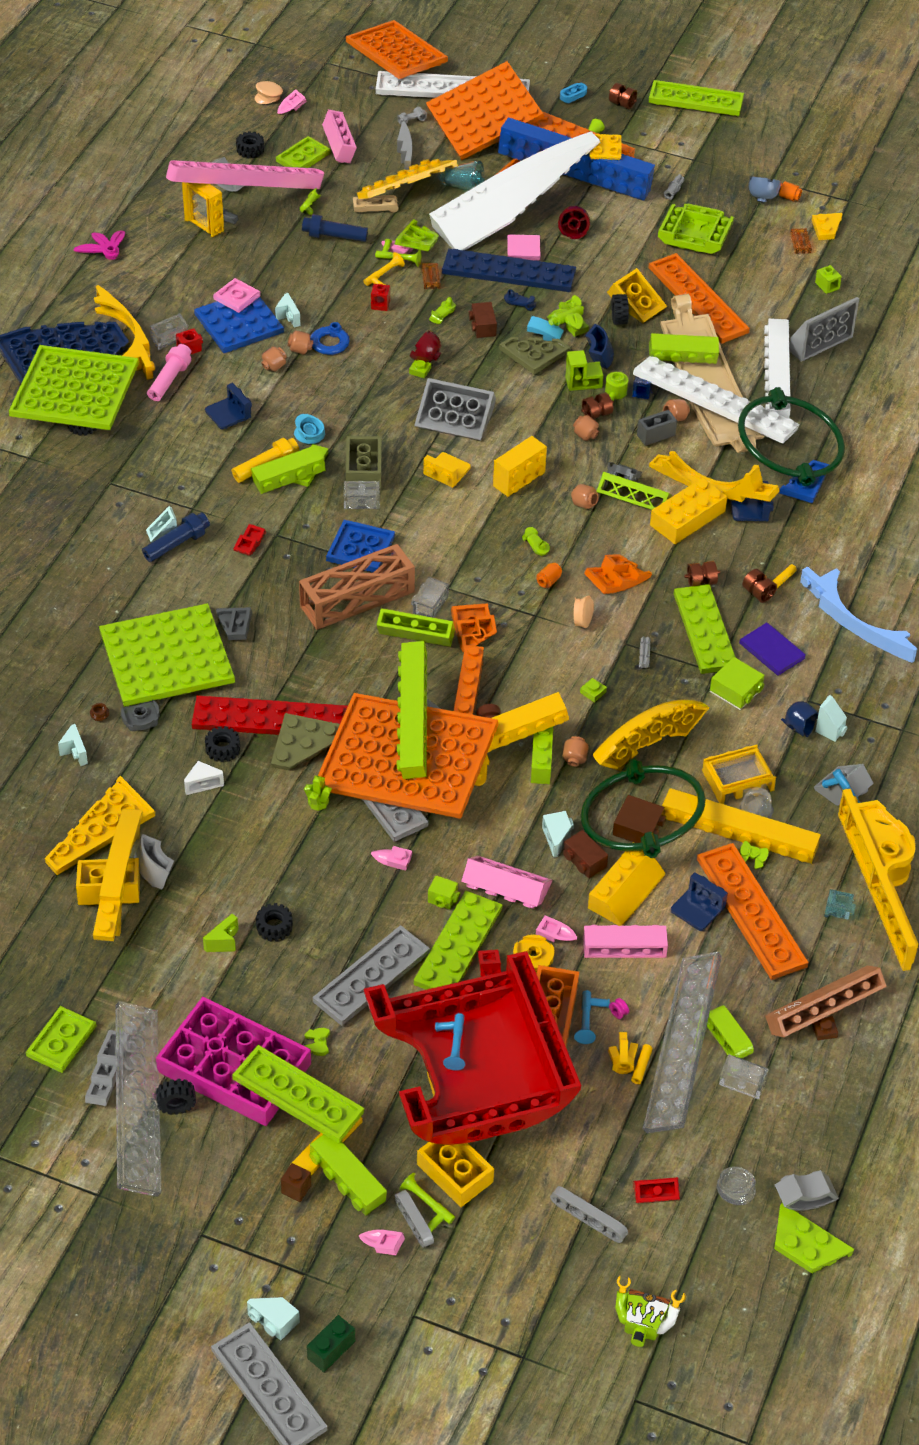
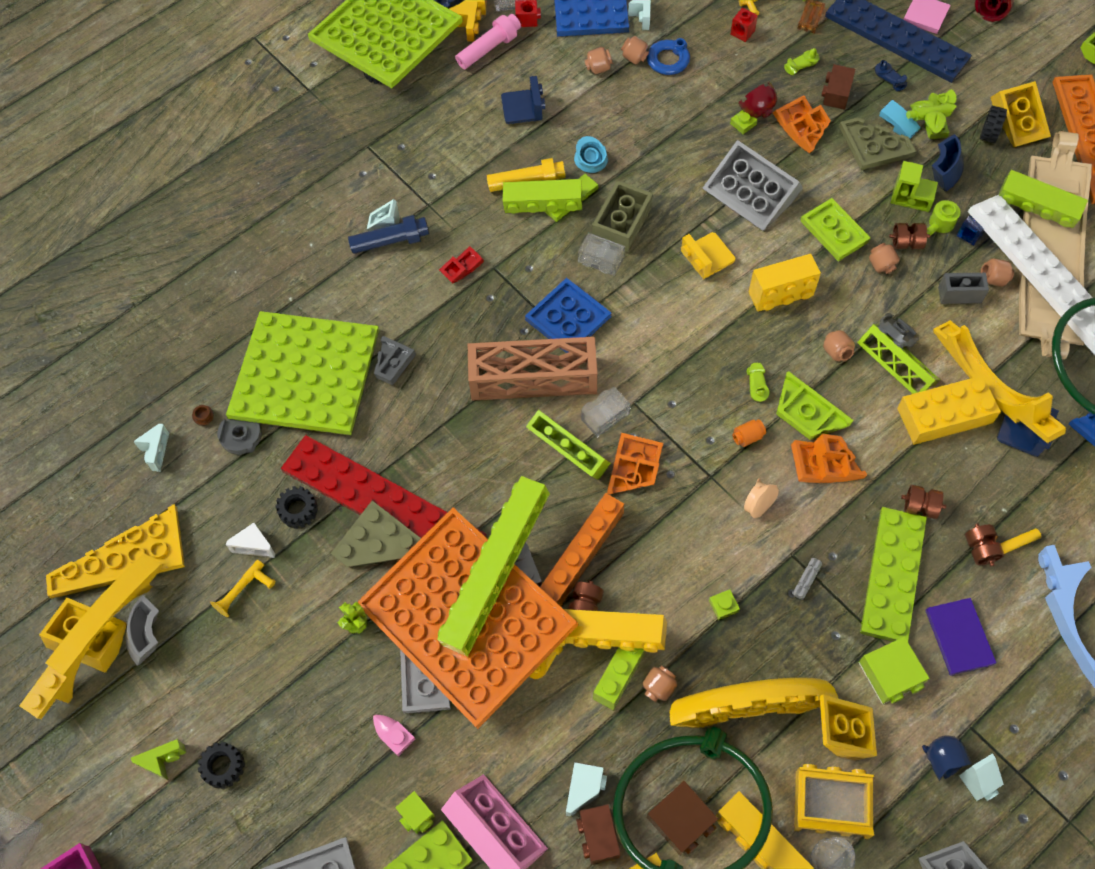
camera: 30 degrees right, 15 degrees up
none -> yellow piece [210,560,276,617]
none -> orange slope [773,95,831,153]
none -> lime wing [776,371,853,440]
none -> lime plate [800,198,870,262]
none -> yellow slope [820,695,877,761]

